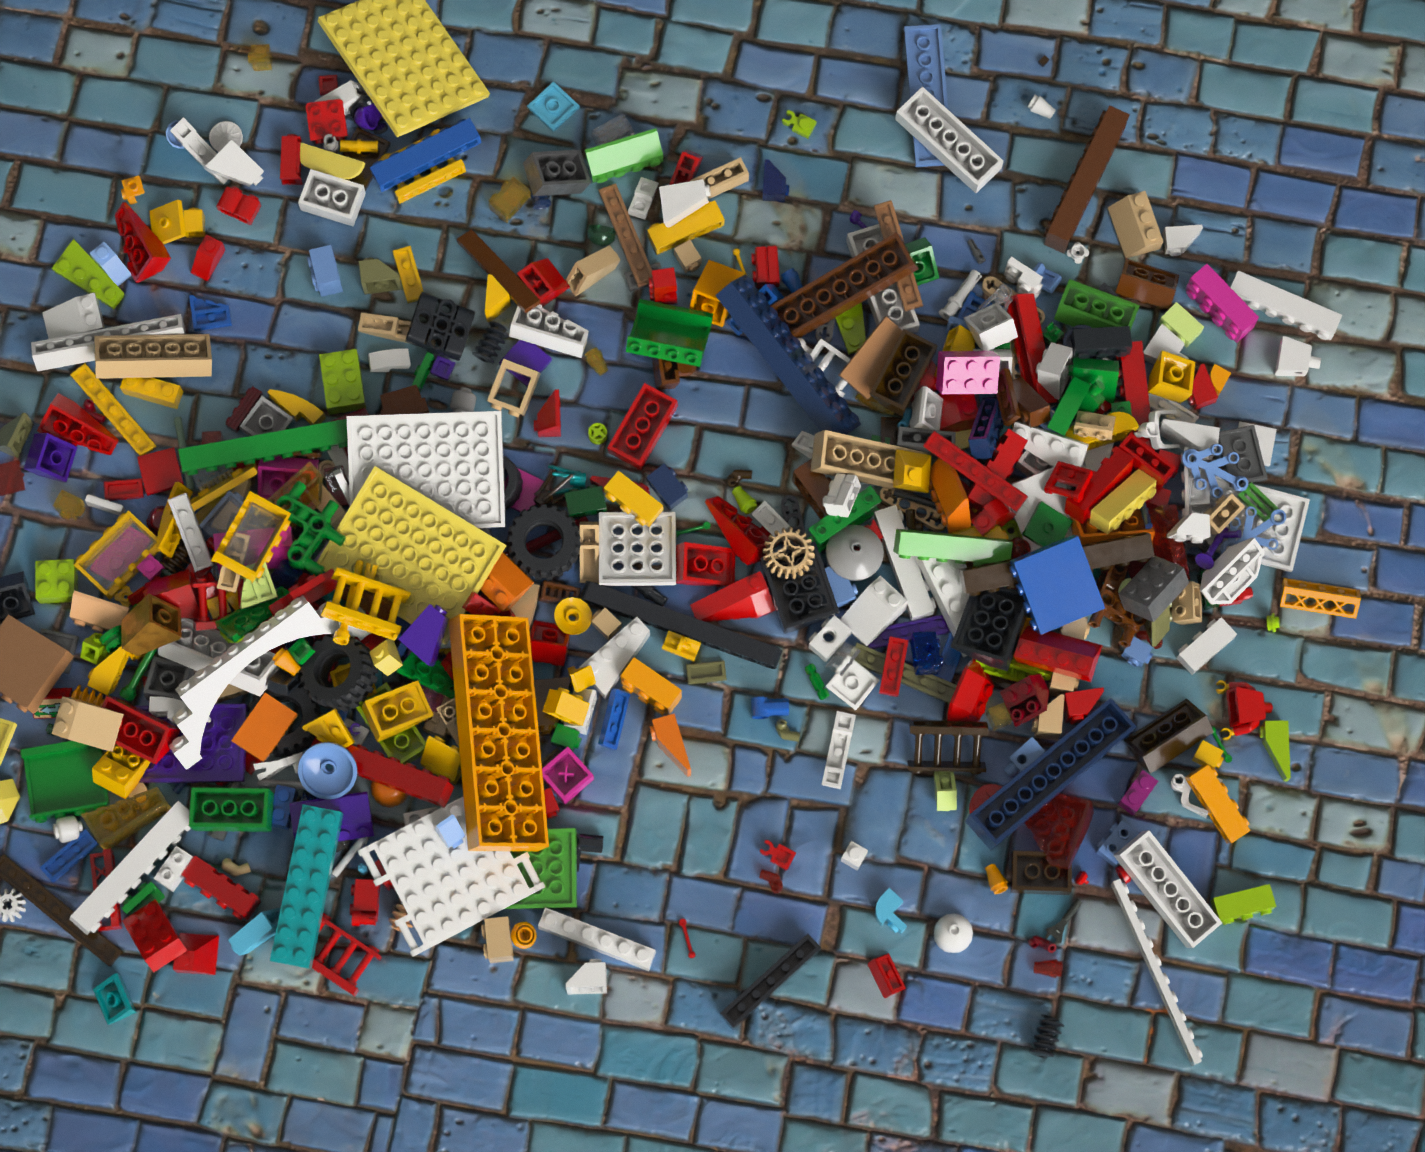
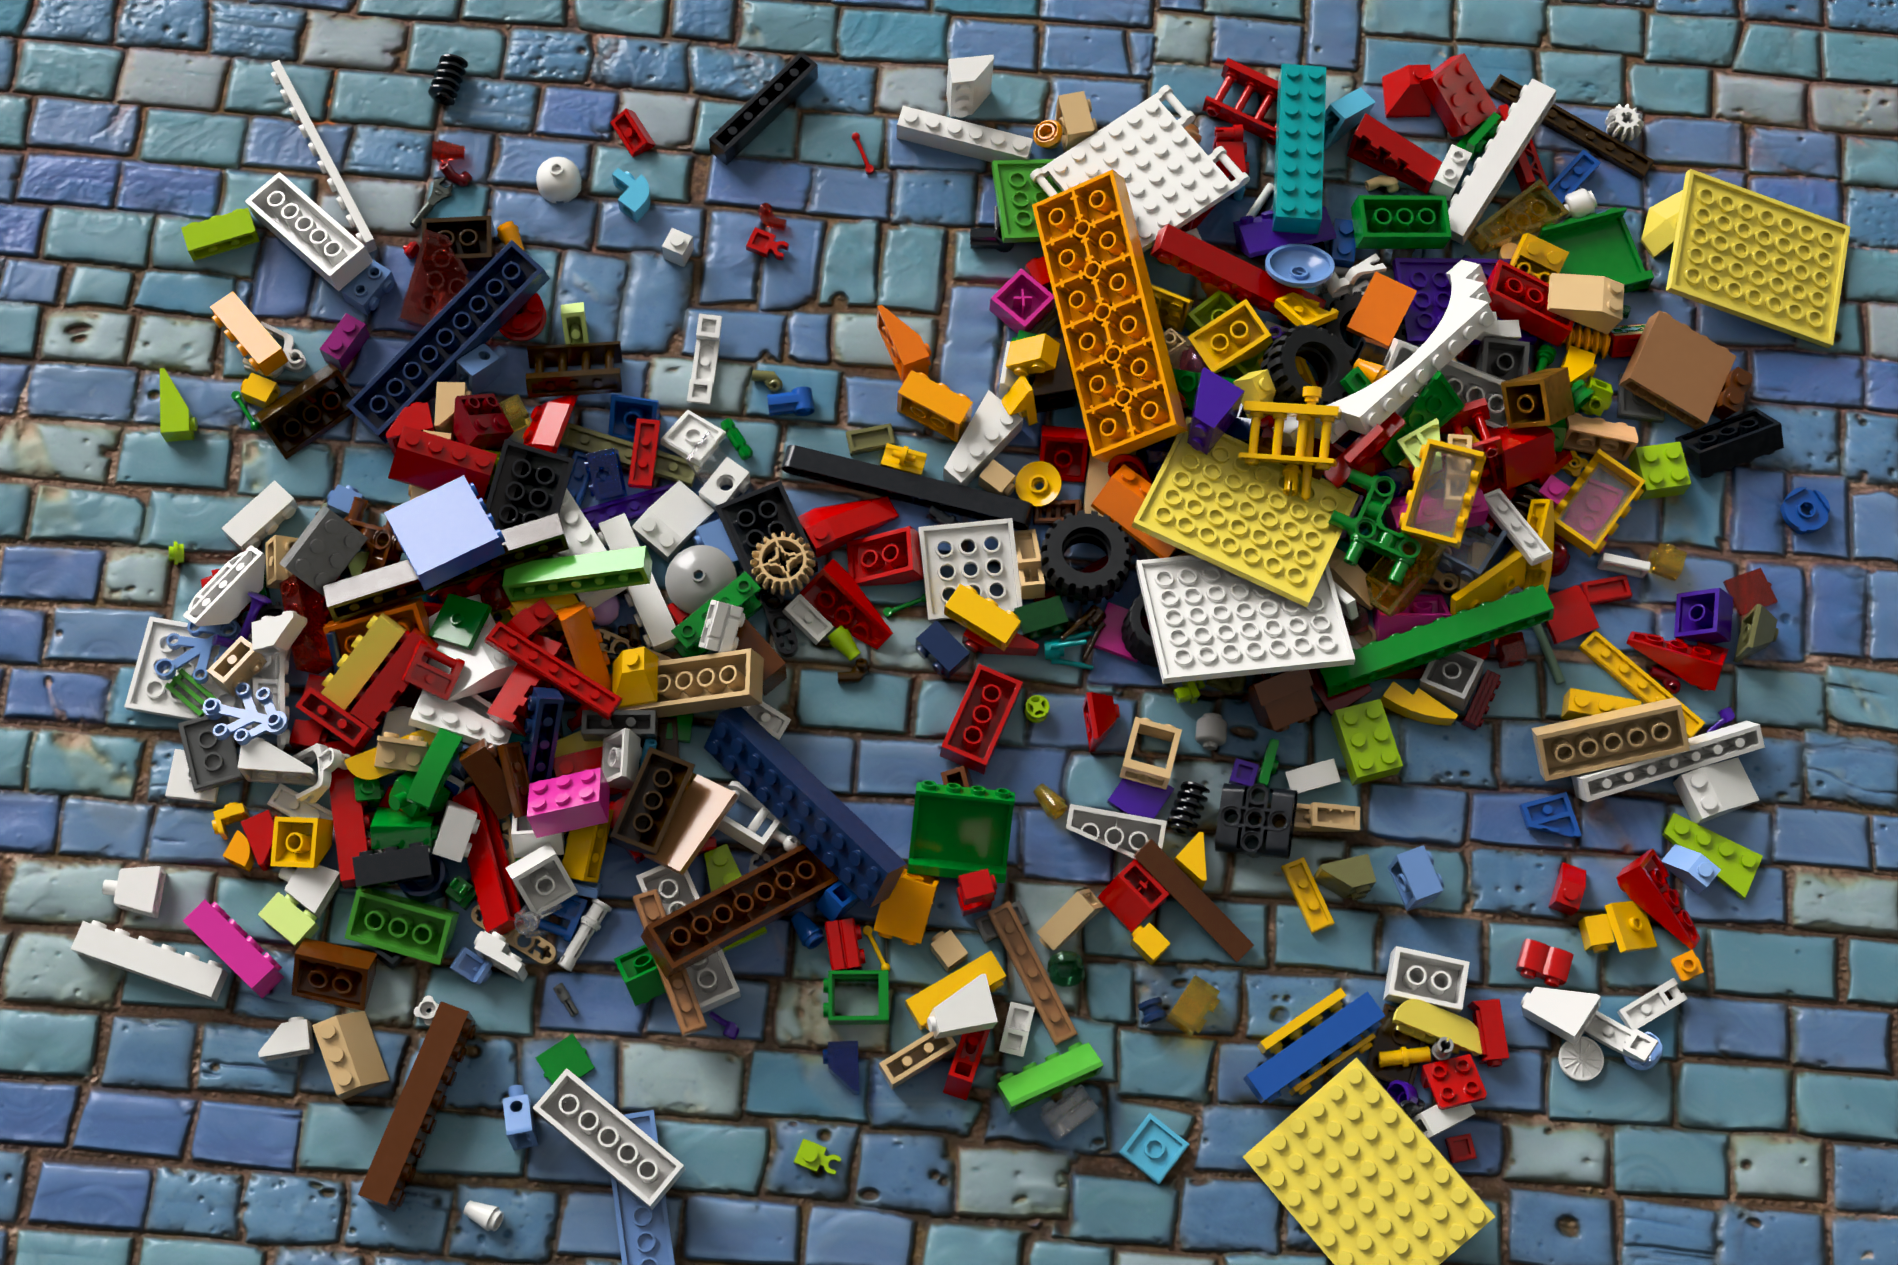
camera: 170 degrees right, 5 degrees down
teal slope [93,973,137,1025] -> none
clear yellow brick [248,44,272,71] -> none
light blue slope [435,814,465,849] -> none
red tile [462,591,502,615] -> none
flat silver brick [523,150,591,196] -> none
blue plate [598,689,630,750] -> none
red torso [1216,680,1273,740] -> none
light orange fence [1280,578,1361,619] -> none
none -> yellow bracket [212,802,250,840]
none -> medium blue torso [503,1085,539,1151]
none -> green piece [535,1033,595,1085]
none -> blue slope [608,394,660,442]
none -> green window [823,970,889,1025]
none -> yellow brick [1130,922,1171,965]
none -> white plate [1617,978,1688,1031]
none -> dark purple hand [1706,707,1735,733]

